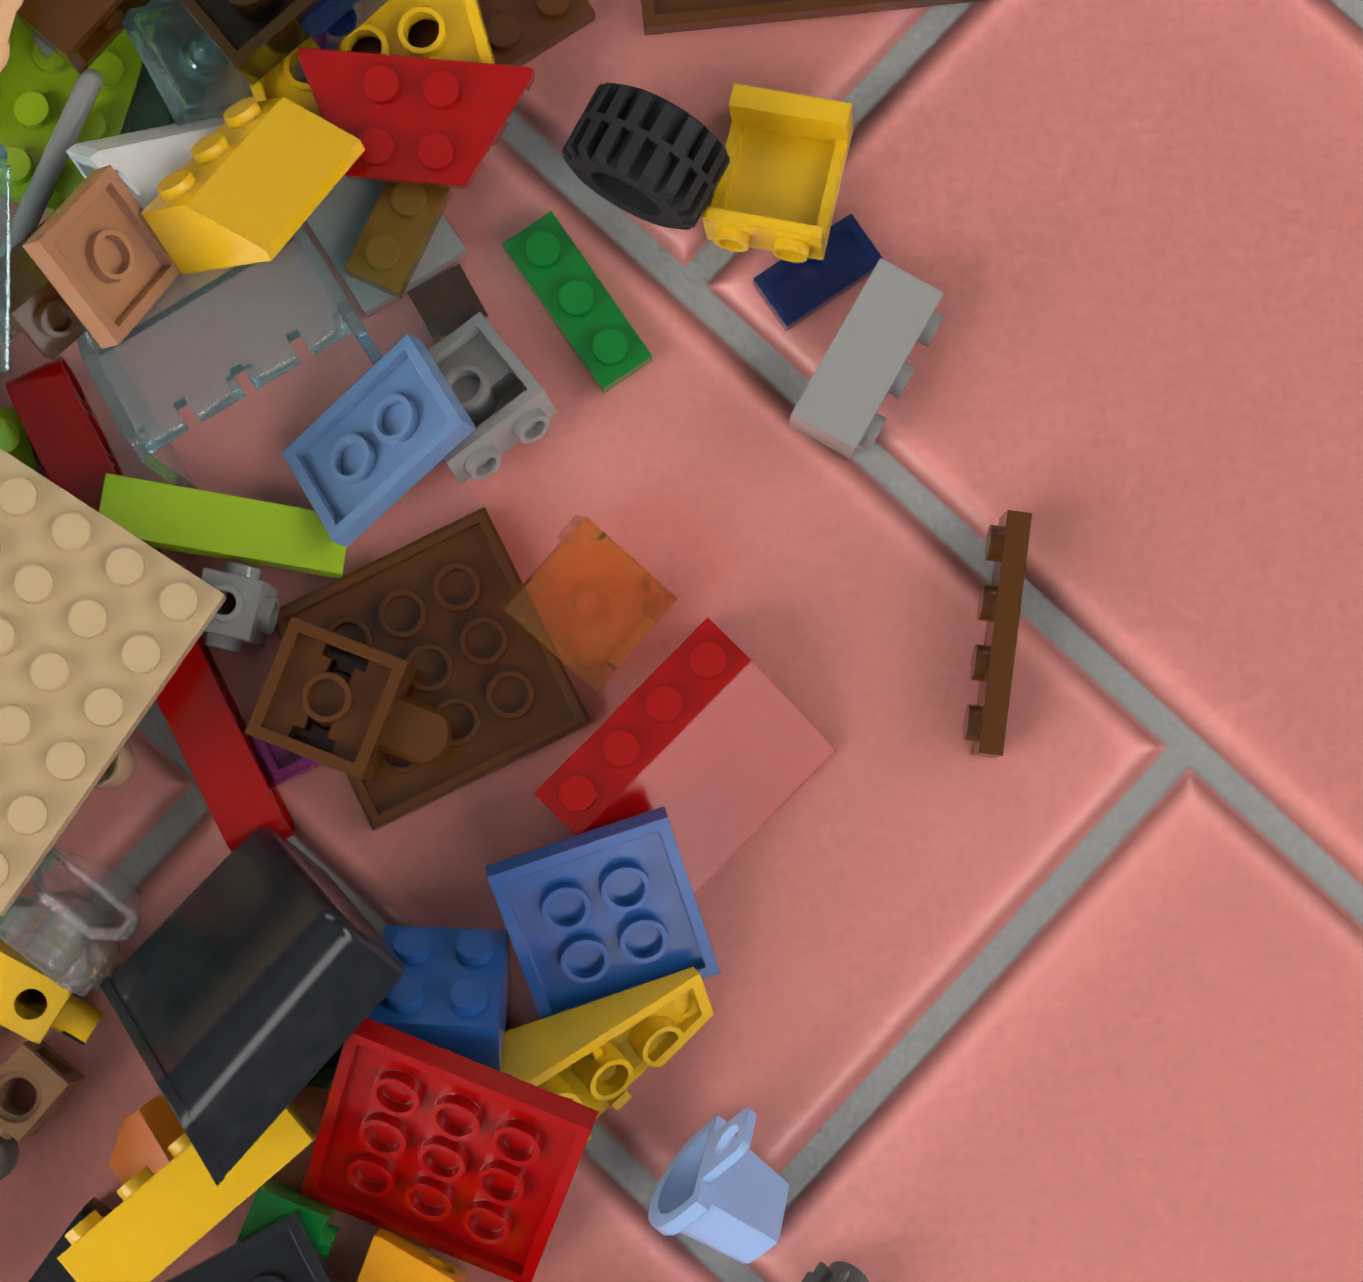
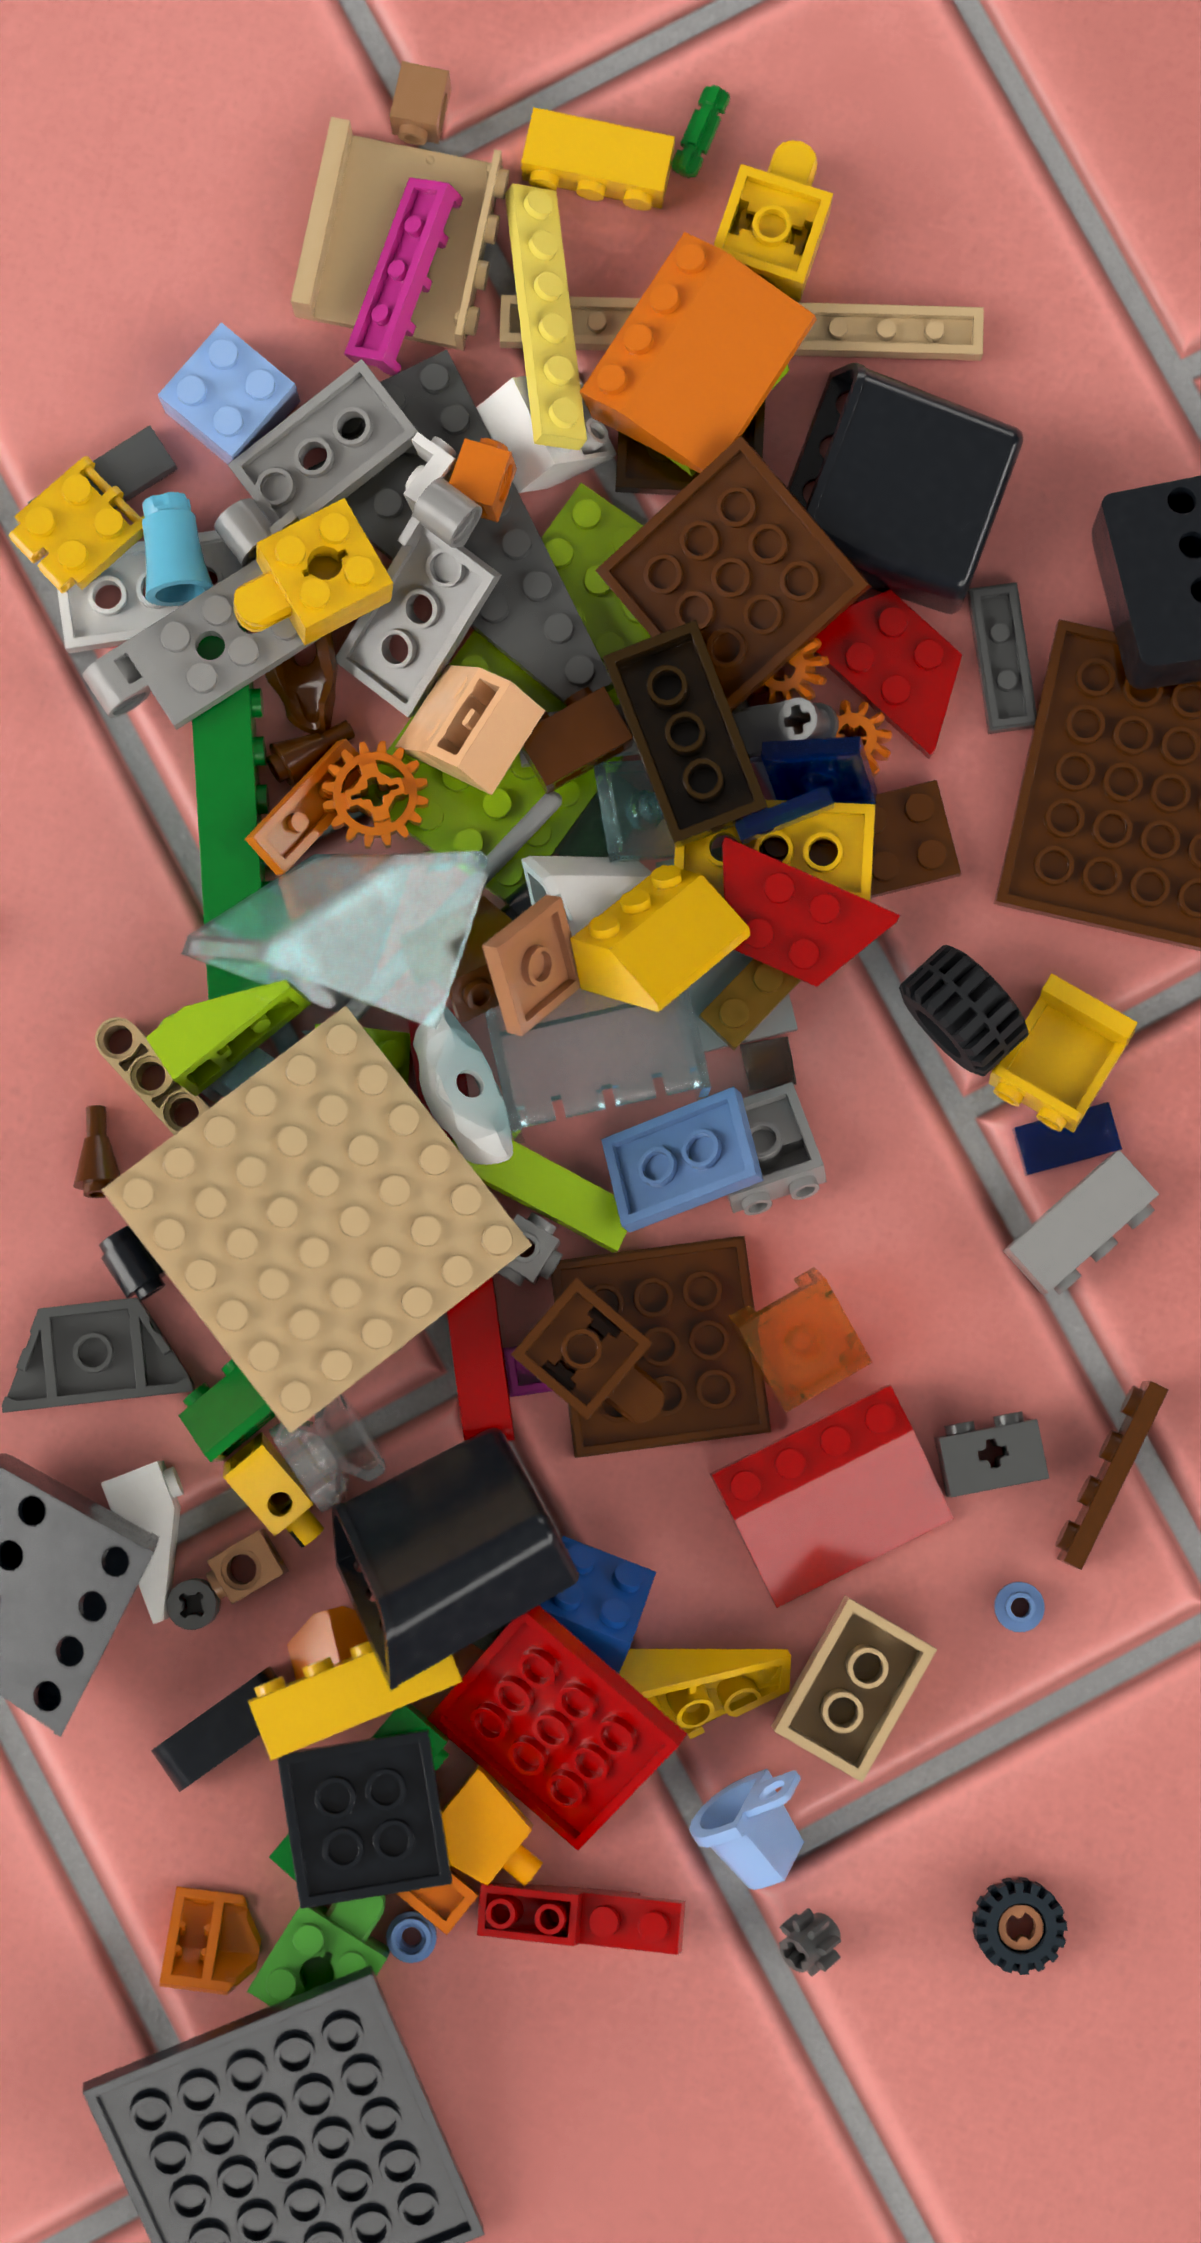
camera: 20 degrees right, 0 degrees up
blue plate [486,806,720,1019] -> none
green plate [502,211,652,394] -> none
none -> white piece [413,1003,513,1165]
none -> tan brick [771,1596,937,1783]
none -> dark grey brick [934,1411,1049,1498]
none -> black bush [972,1877,1067,1975]
none -> medium blue plate [994,1582,1045,1632]

